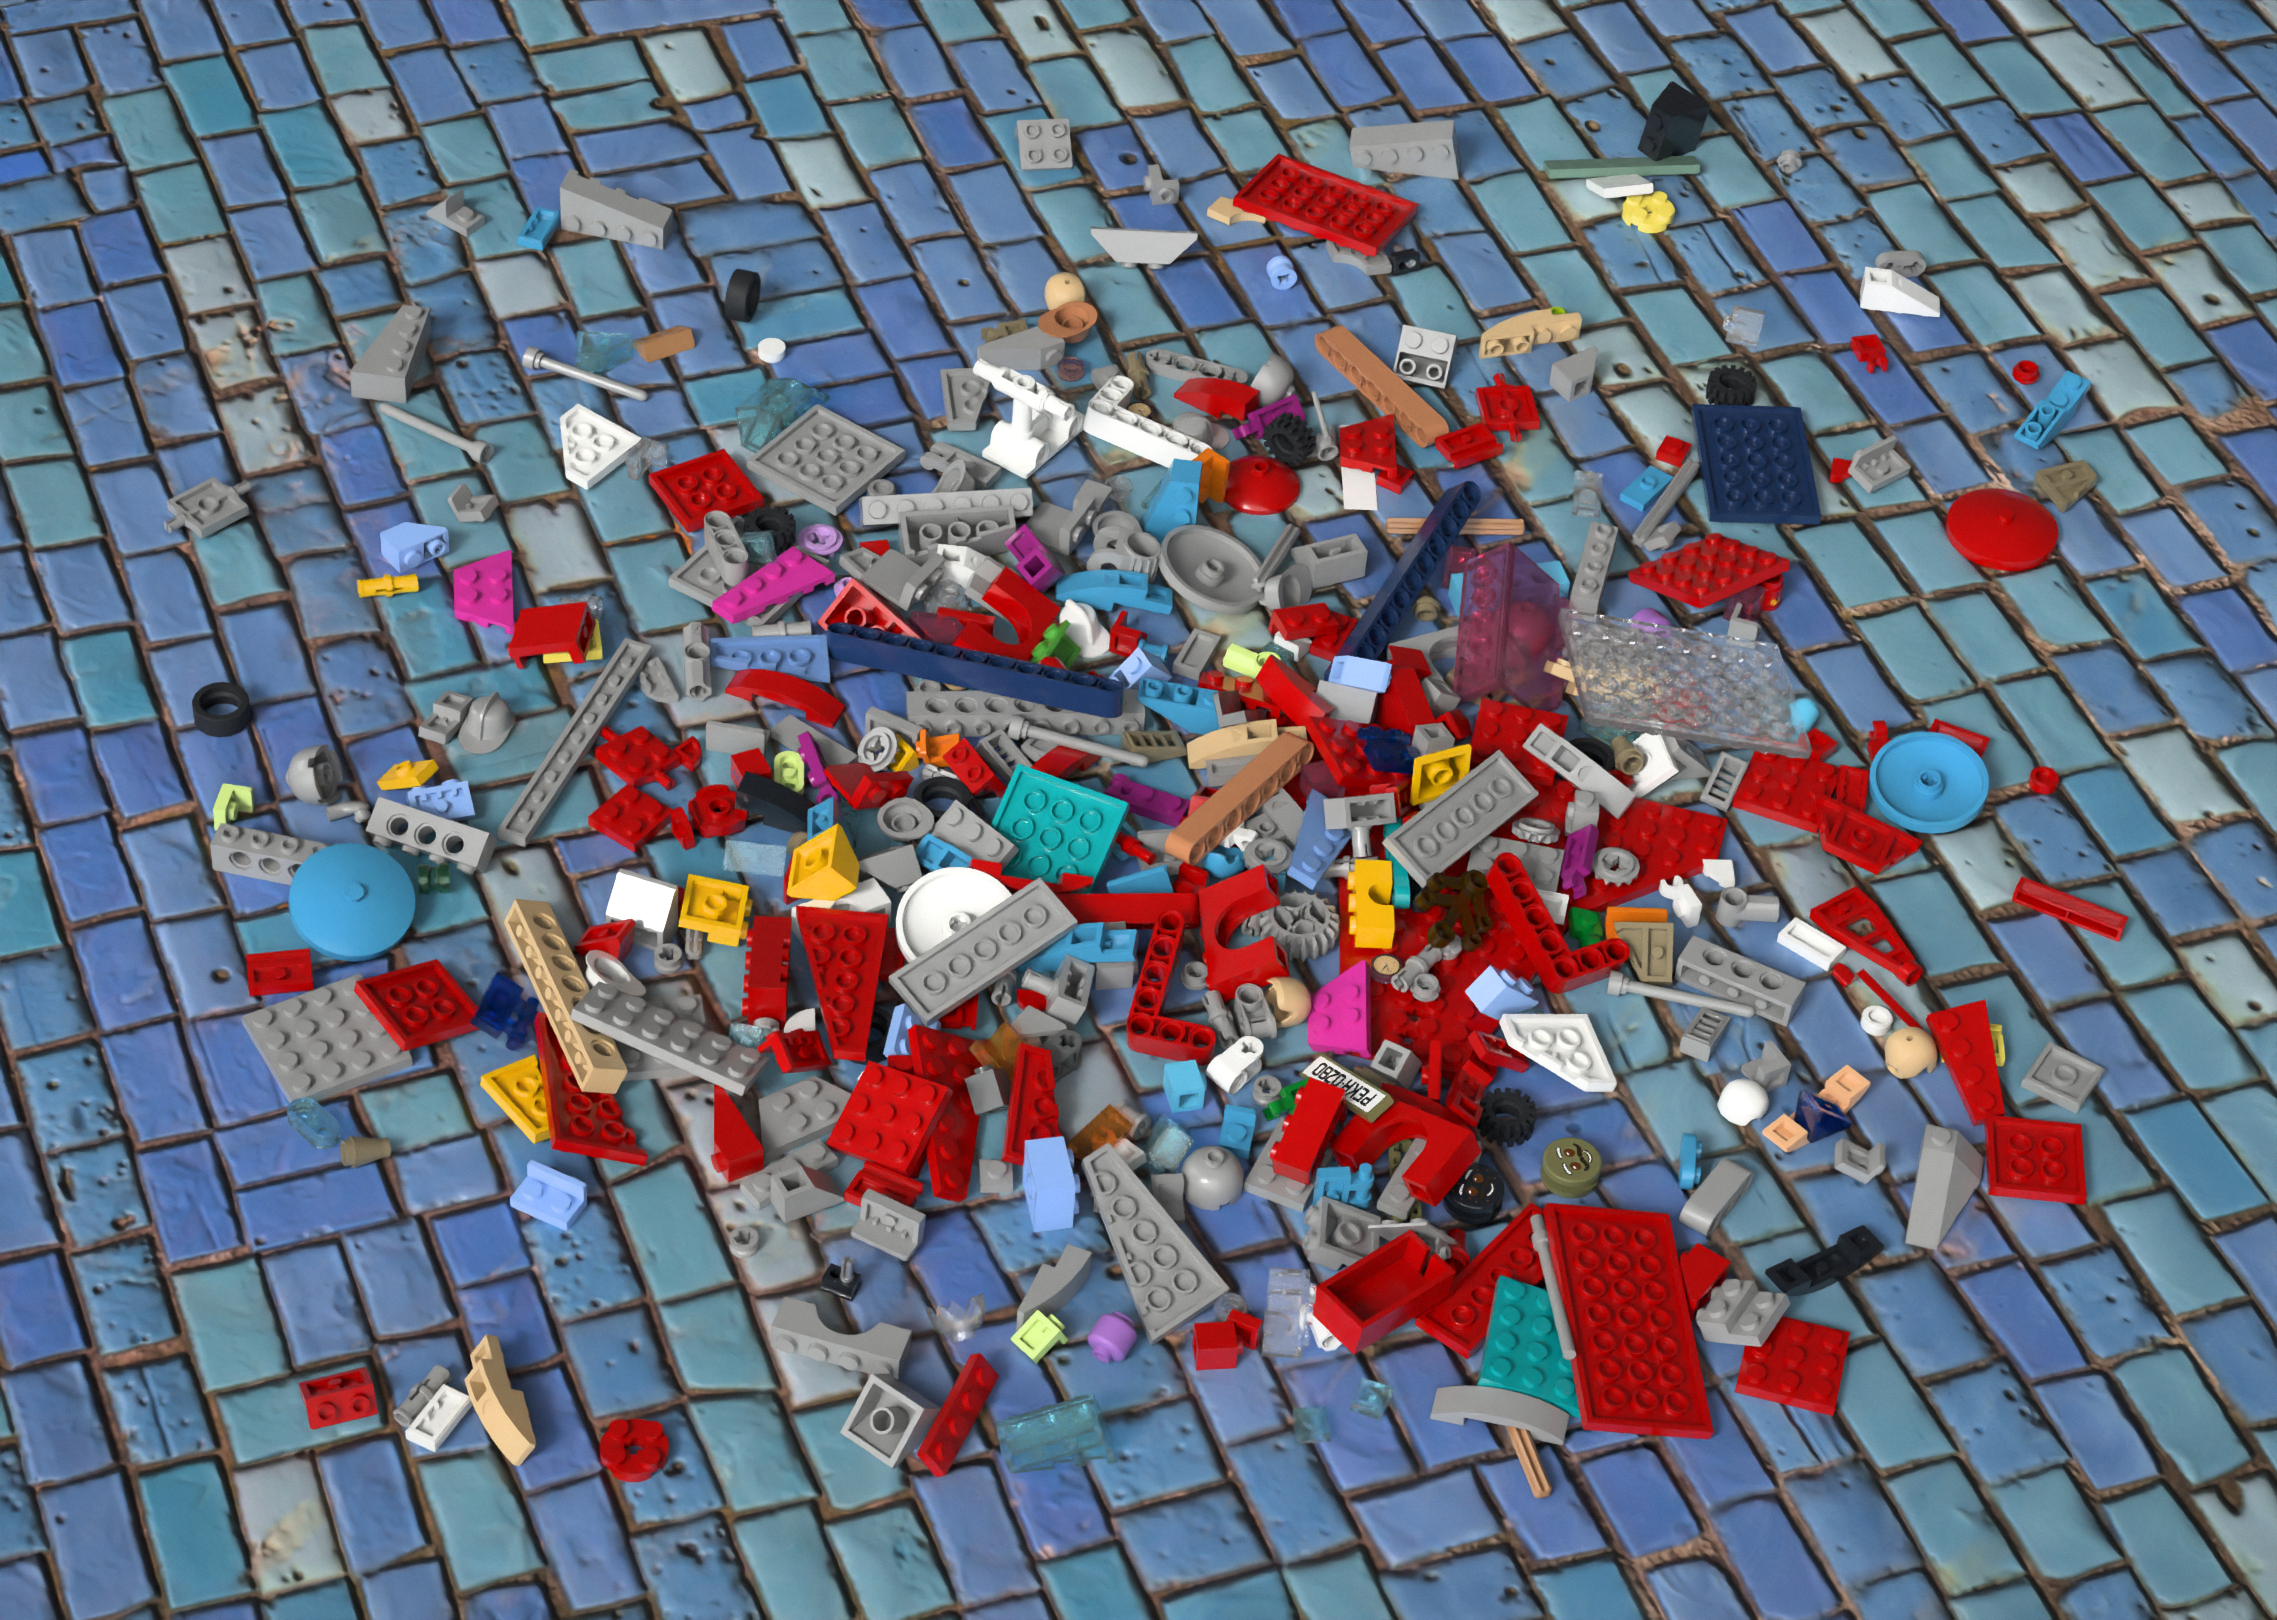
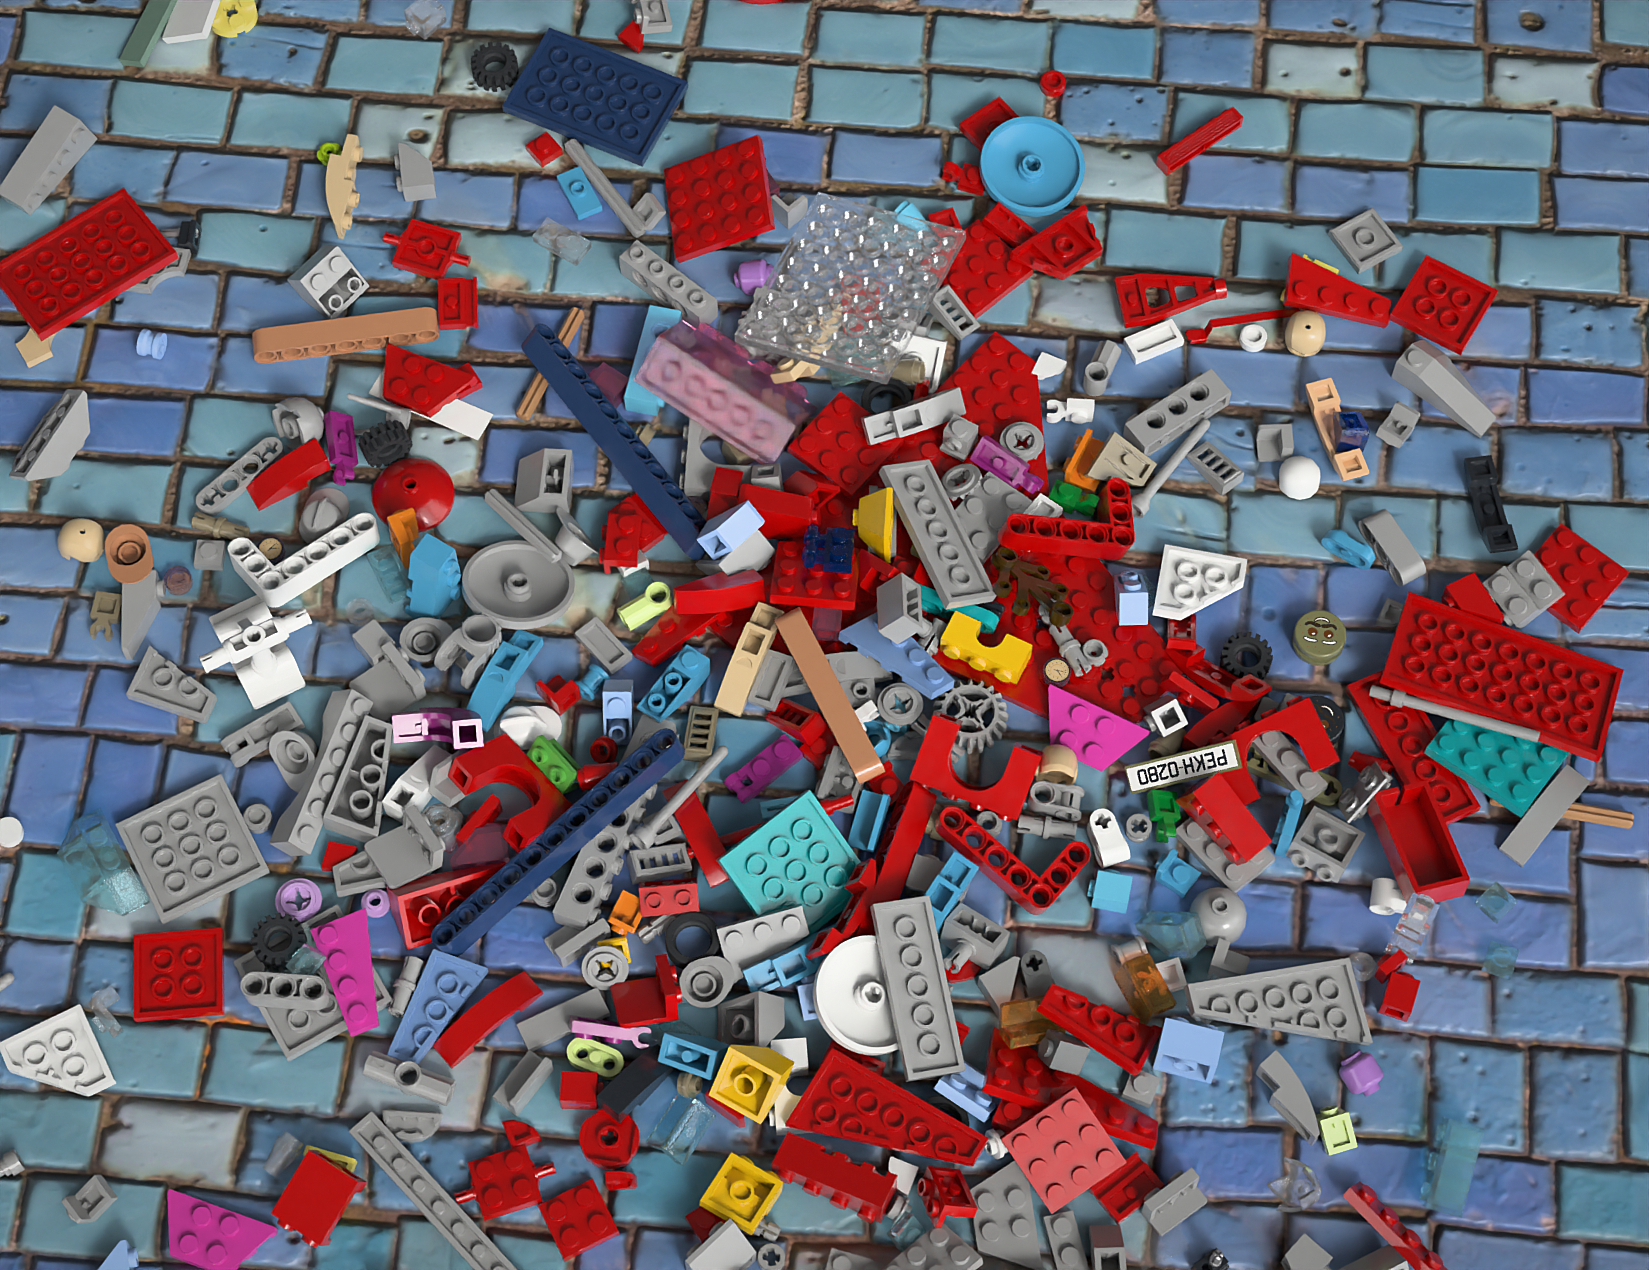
camera: 60 degrees left, 20 degrees up
panel [1213,690,1266,728] -> none
light grey brick [1410,723,1455,760] -> none

